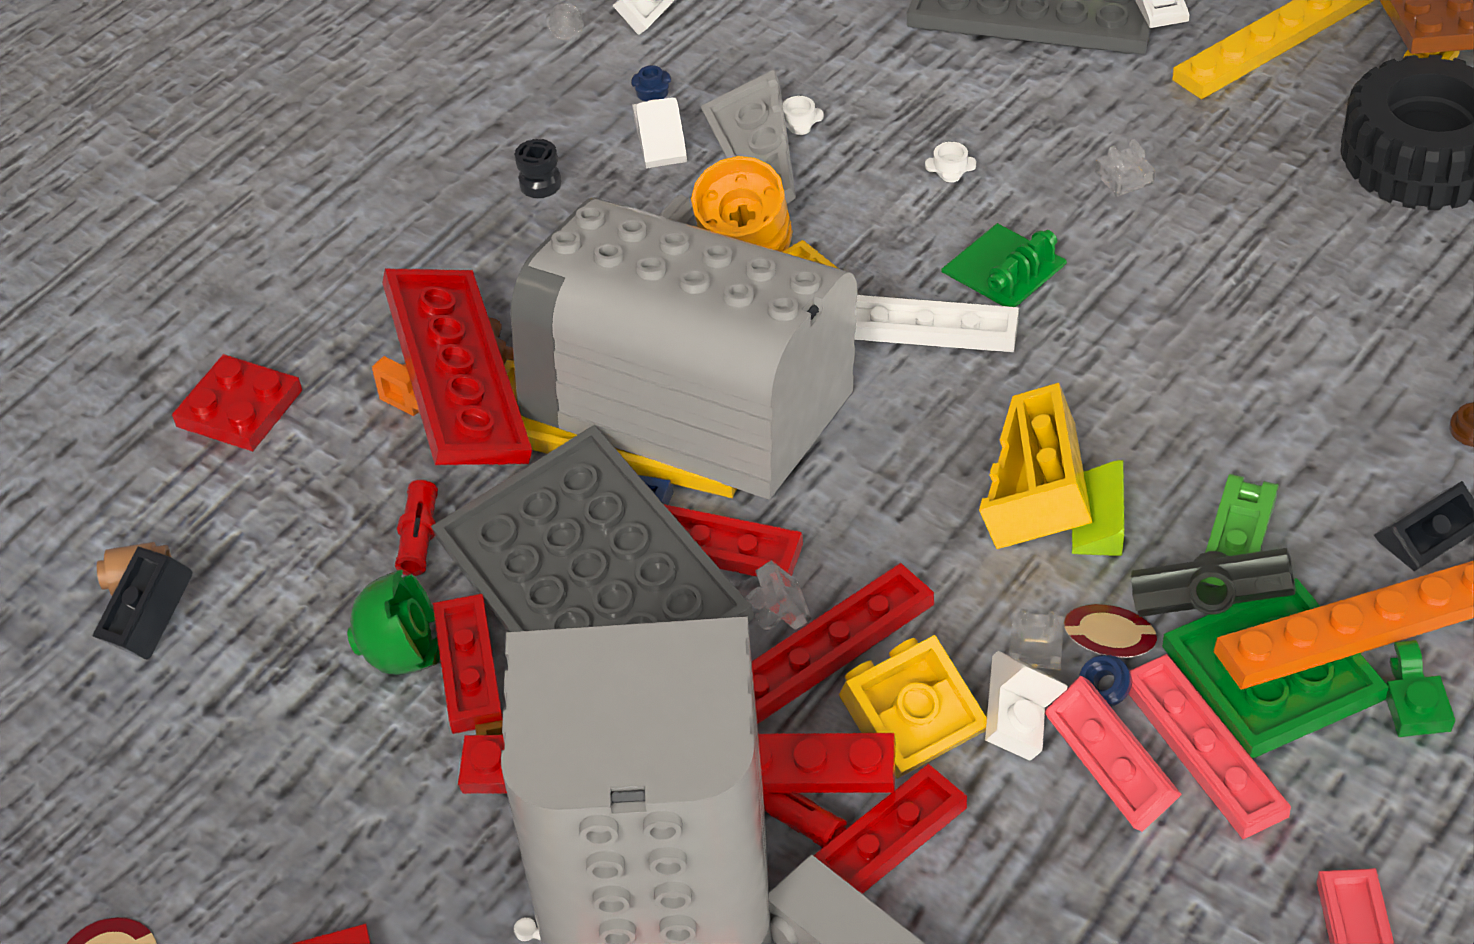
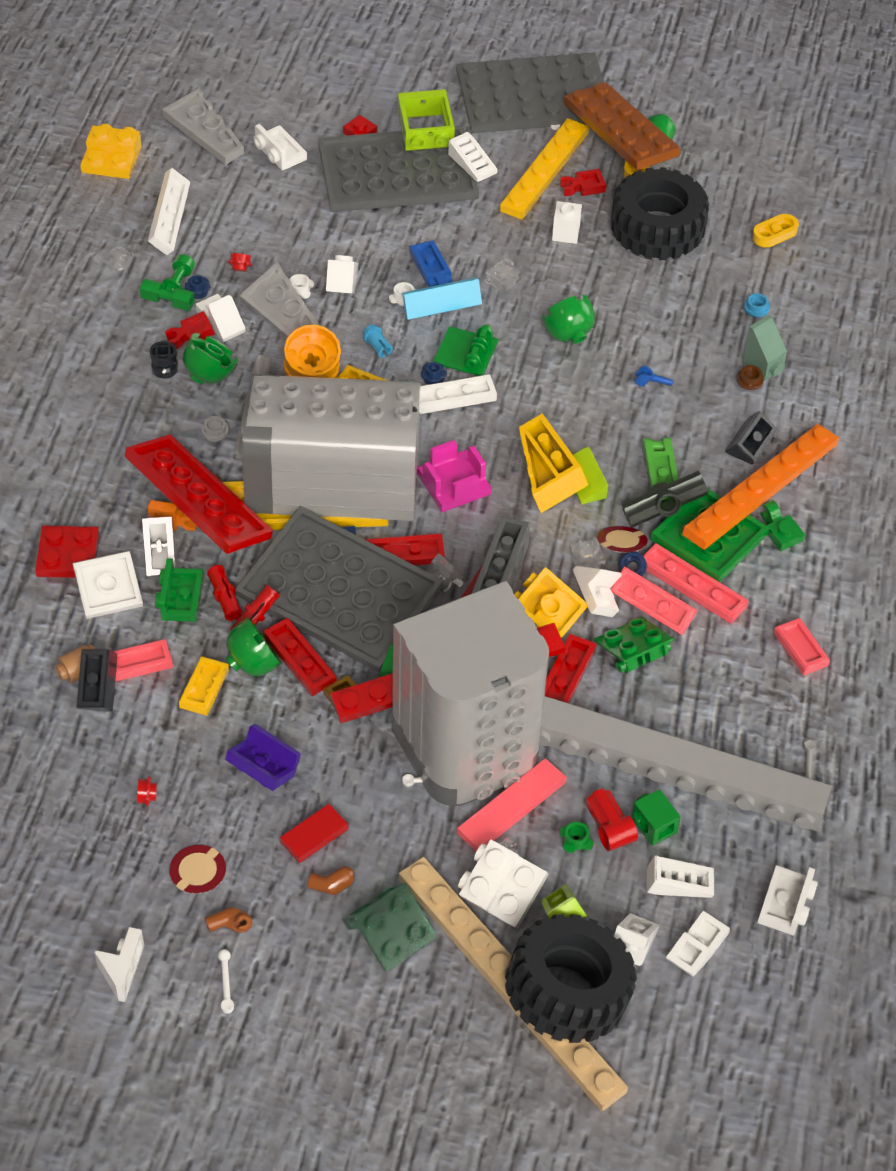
camera: 30 degrees left, 5 degrees up
none -> white plate [73,551,143,619]
none -> coral tile [113,639,173,682]
none -> red plate [137,776,157,806]
none -> green bar [140,254,195,311]
none -> white slope [142,517,175,576]
none -> green bracket [155,558,204,622]
none -> red plate [165,311,215,349]
none -> yellow plate [179,656,229,716]
none -> green cylinder [183,333,238,384]
none -> dark purple bracket [225,724,301,791]
none -> red plate [227,253,252,272]
none -> red pin [229,585,280,631]
none -> white slope [326,255,358,293]
none -> dark azure pin [363,324,393,358]
none -> tile [402,277,482,320]
none -> blue hinge [409,240,452,287]
none -> dark pink panel [417,440,492,512]
none -> dark blue plate [421,362,447,385]
none -> dark grey brick [472,516,529,594]
none -> green cylinder [541,295,595,344]
none -> white brick [552,201,582,244]
none -> red plate [560,169,606,196]
none -> green hinge [594,617,674,673]
none -> blue hand [635,366,673,387]

